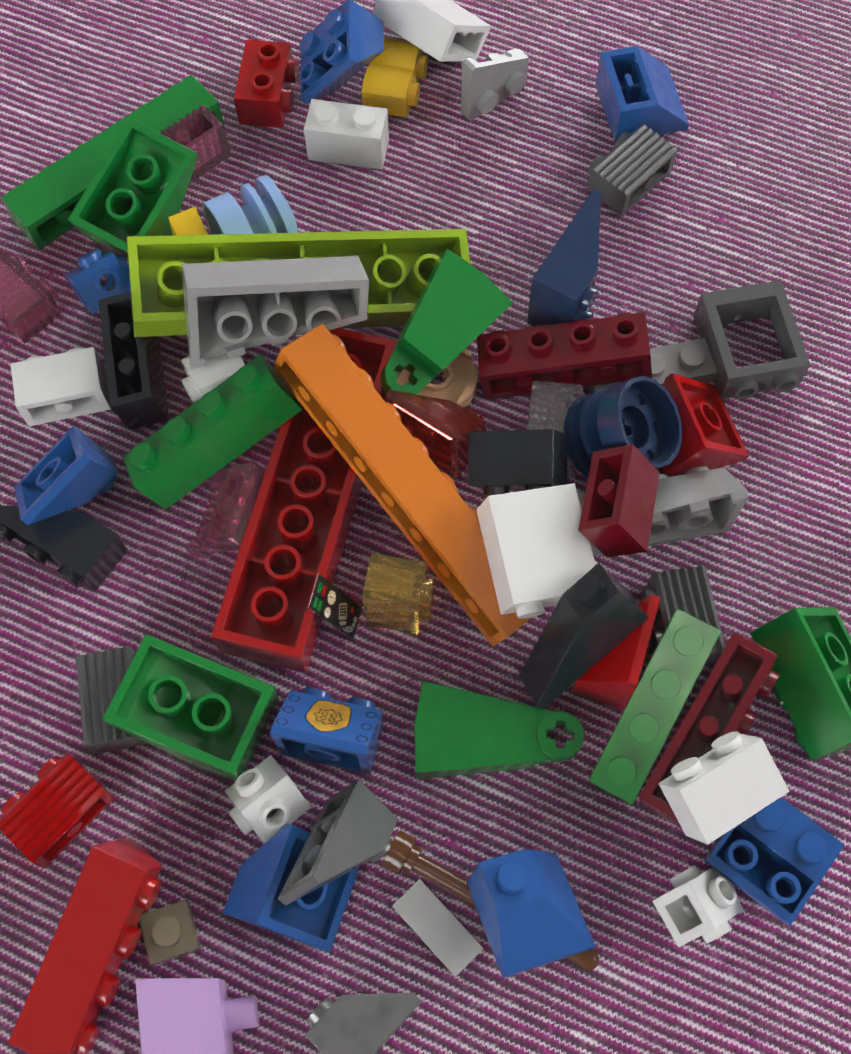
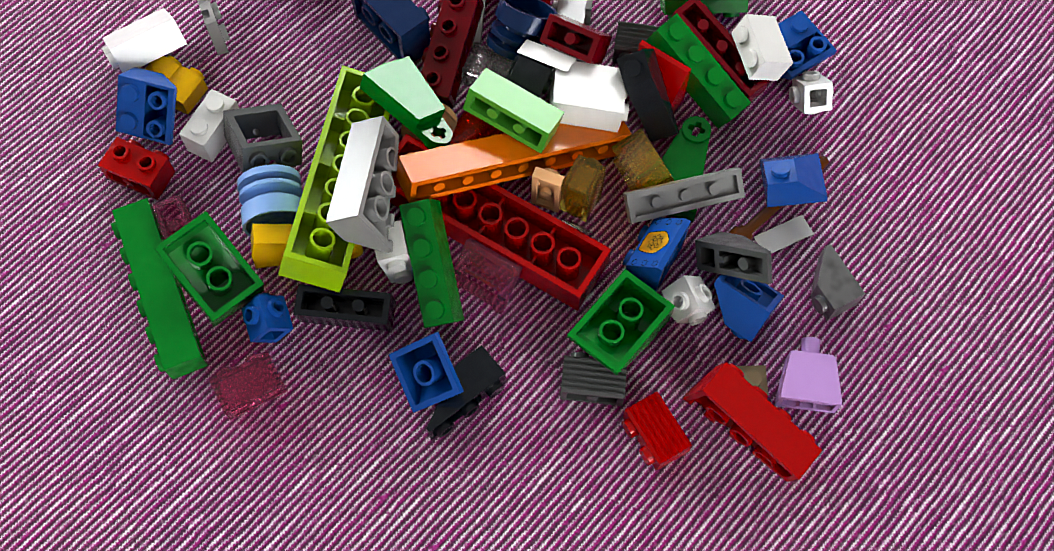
camera: 75 degrees left, 0 degrees up
white brick [11,347,111,426] -> none
none -> dark grey window [223,103,302,173]
none -> brick [463,68,565,153]
none -> white sticker [517,39,577,72]
none -> light nougat plate [531,166,565,213]
none -> clear yellow brick [611,129,674,191]
none -> light grey plate [623,167,745,224]

